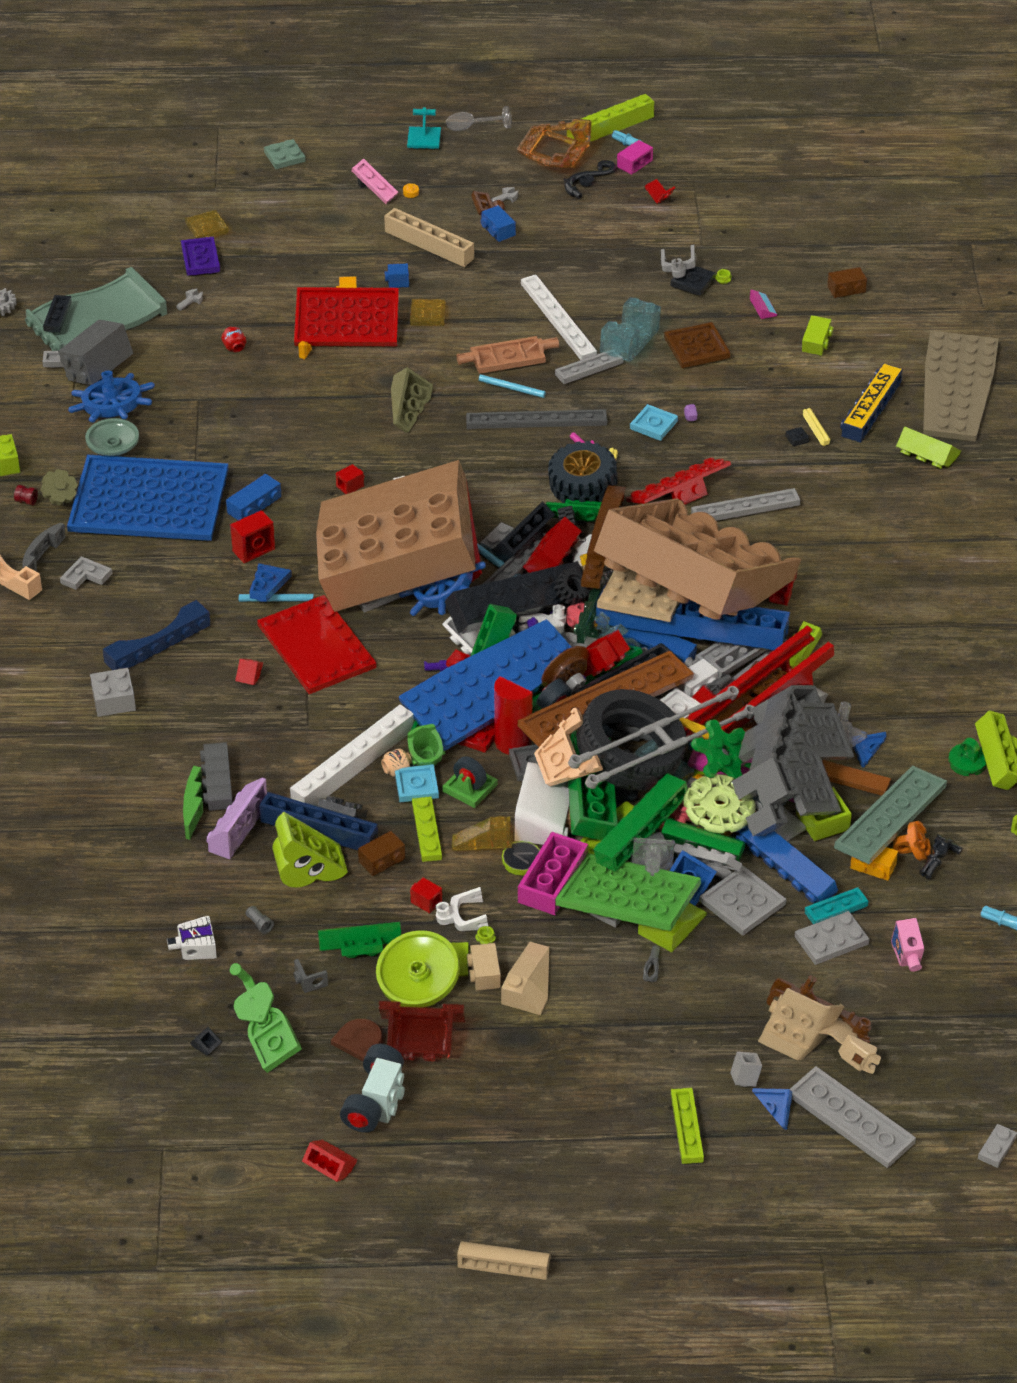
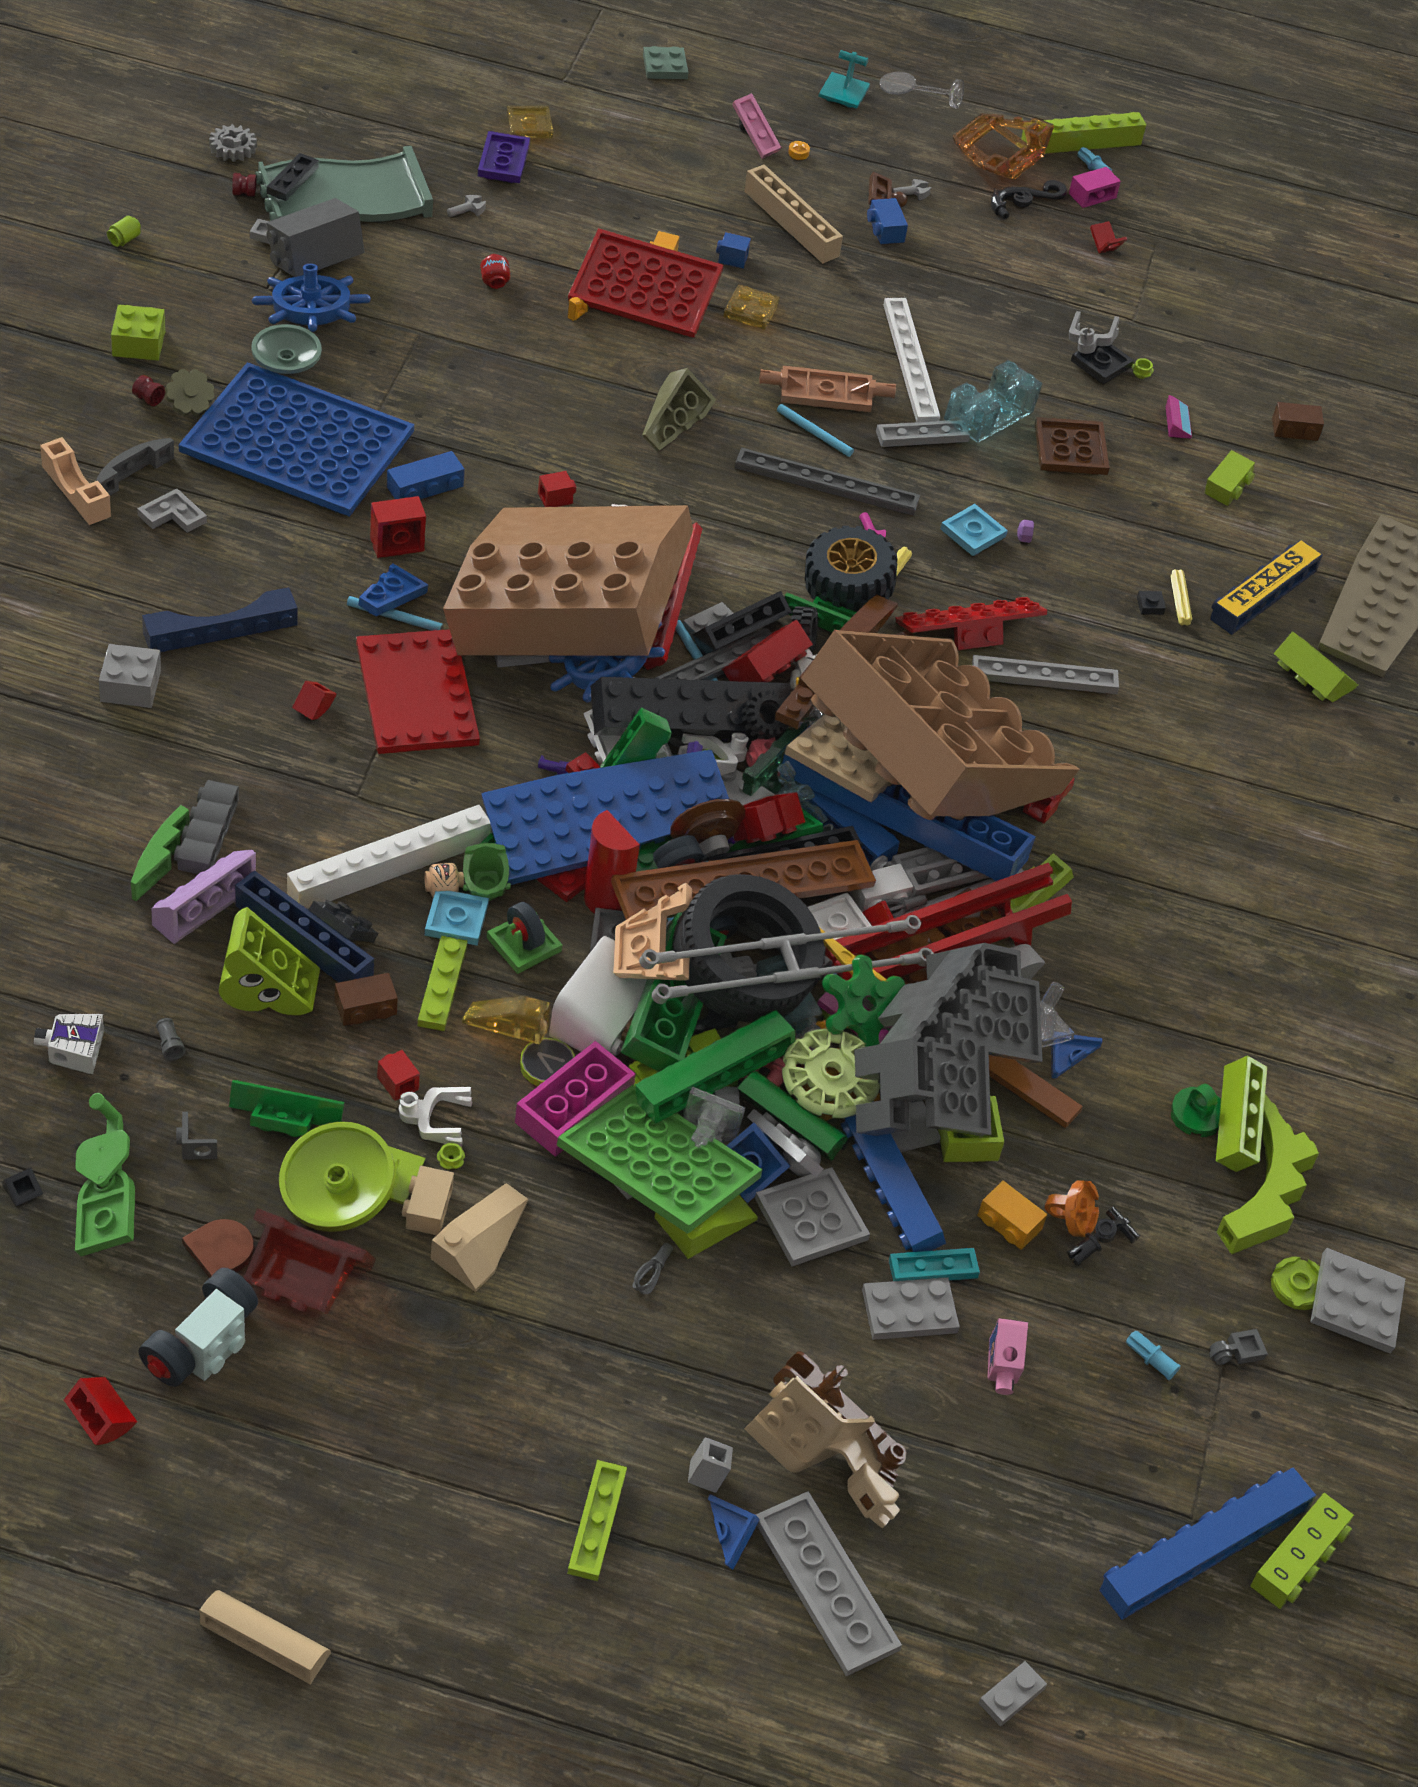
camera: 10 degrees right, 5 degrees up
sand green plate [834,766,947,864] -> none
none -> dark red wheel [232,173,256,197]

